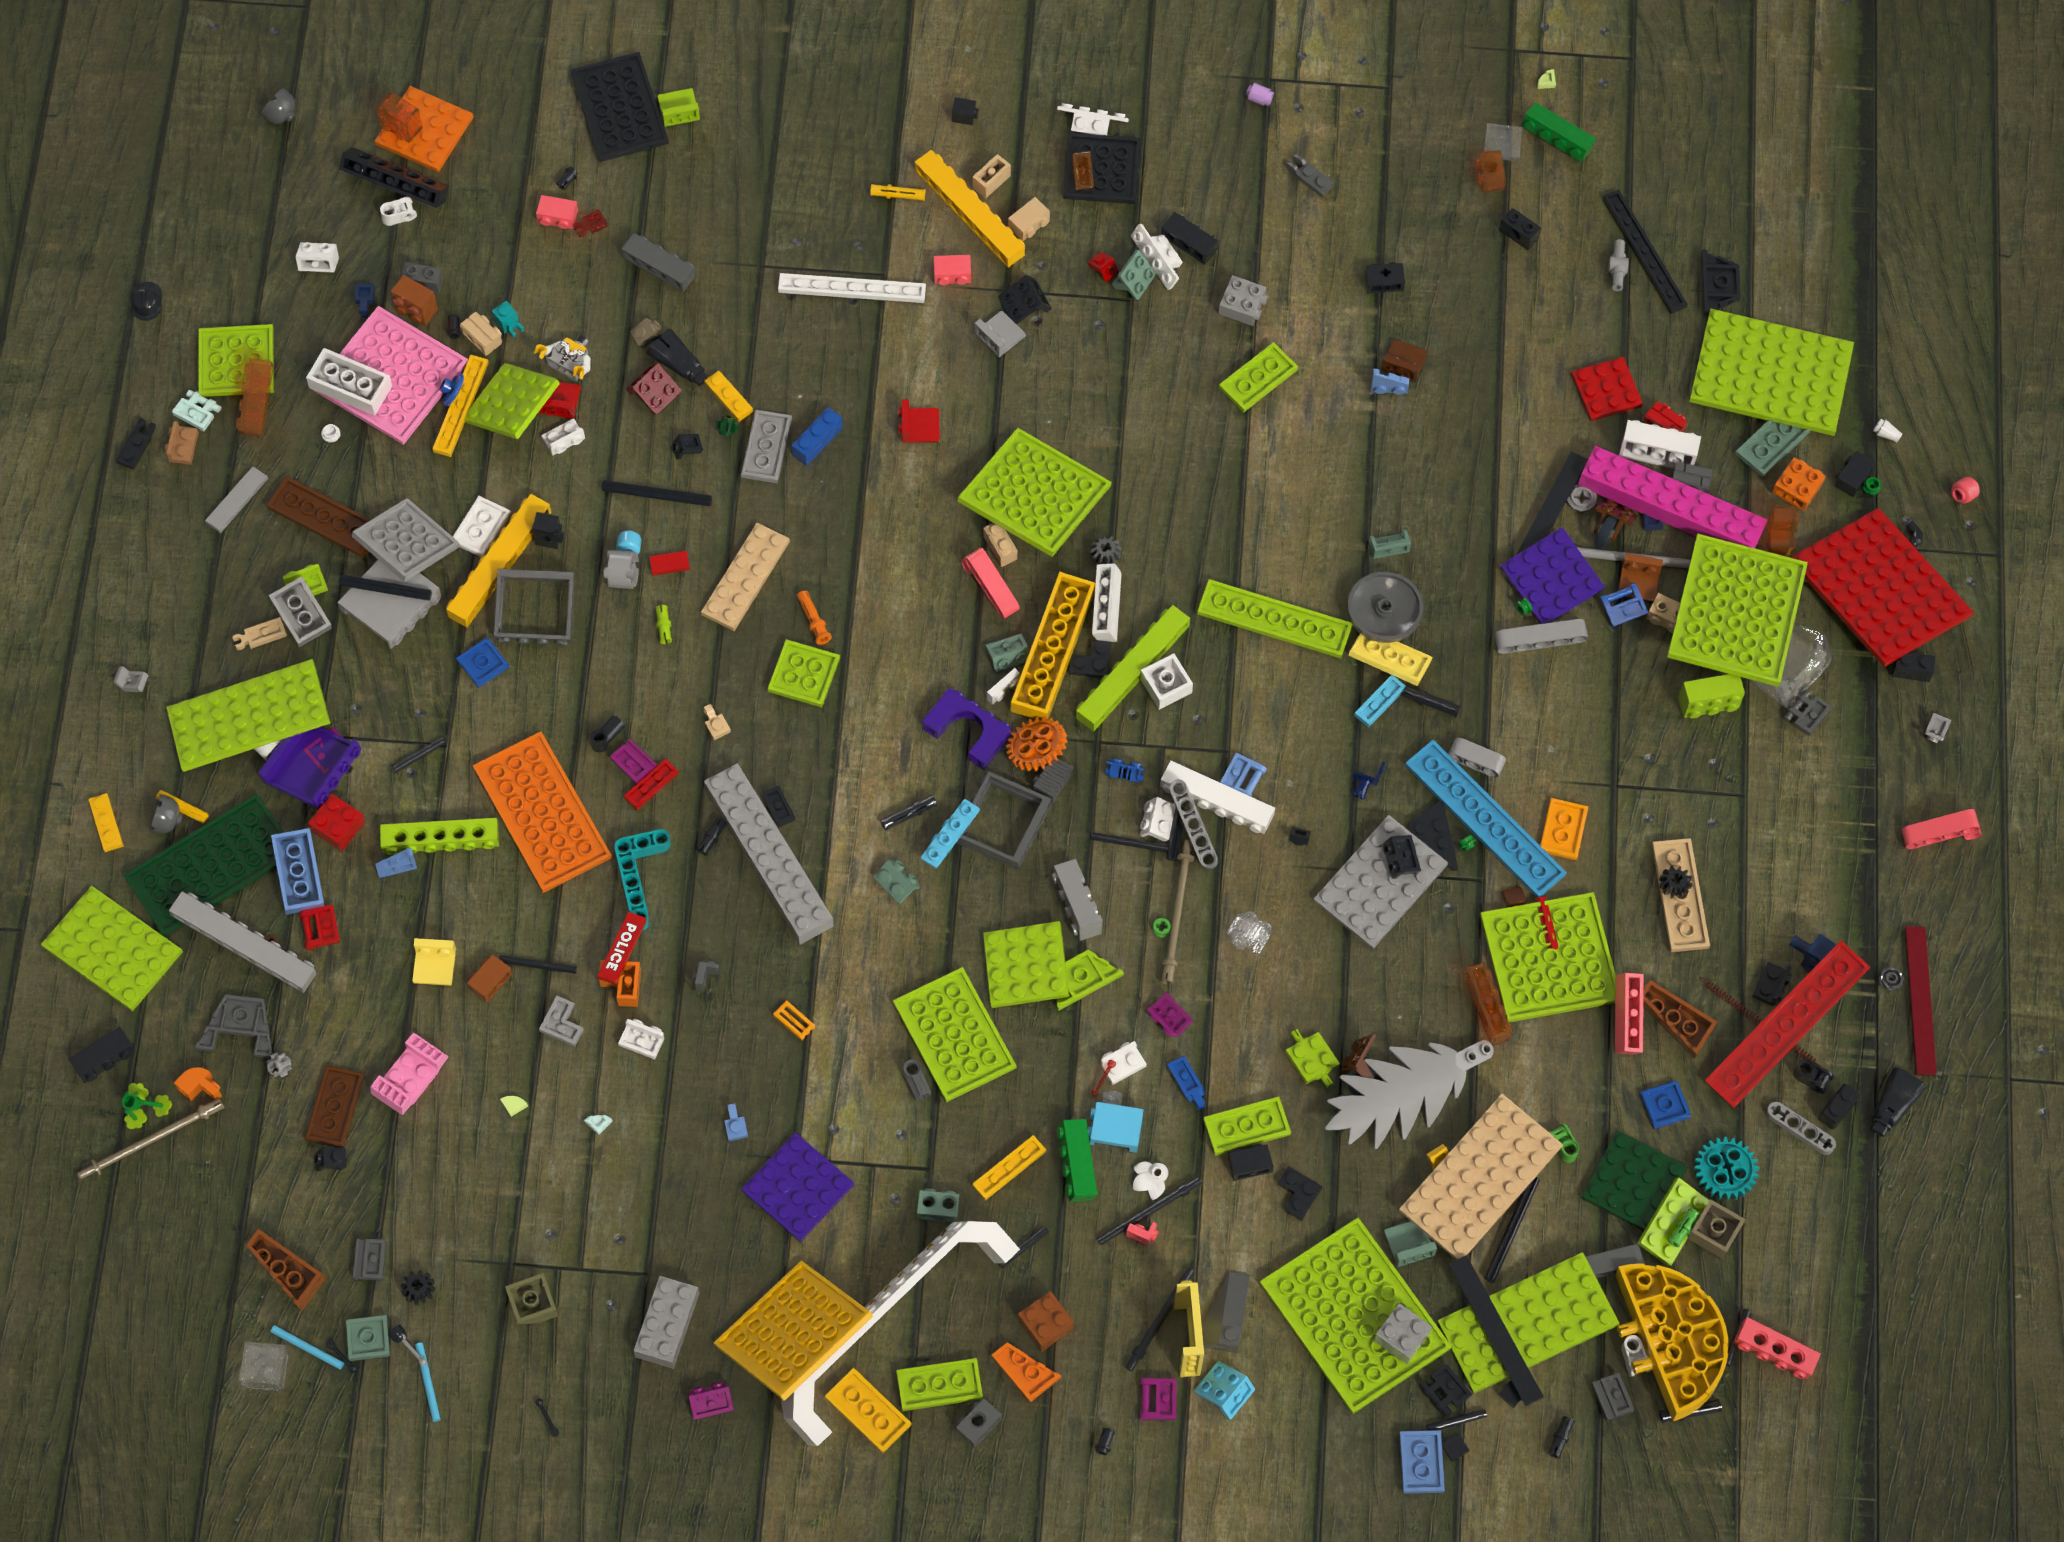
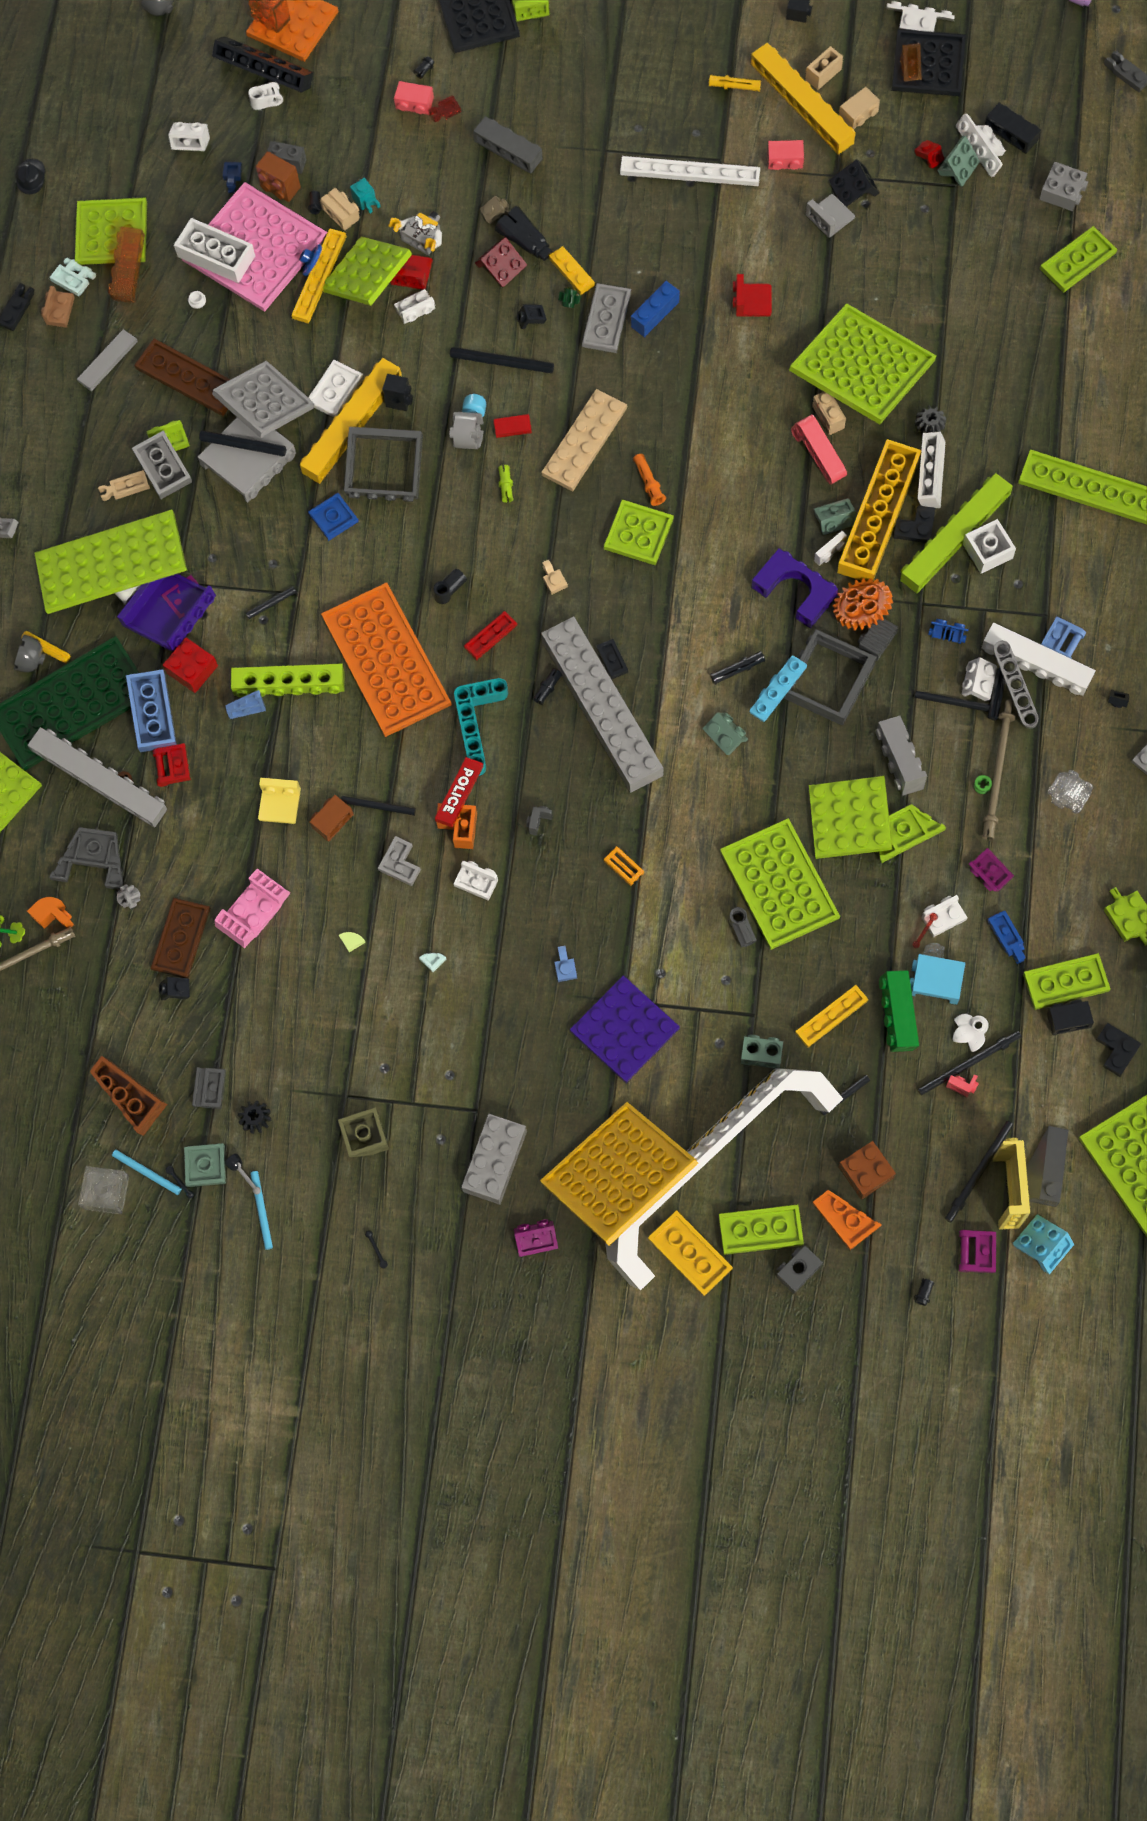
camera: 10 degrees right, 5 degrees up
magenta plate [610,739,657,784] -> none

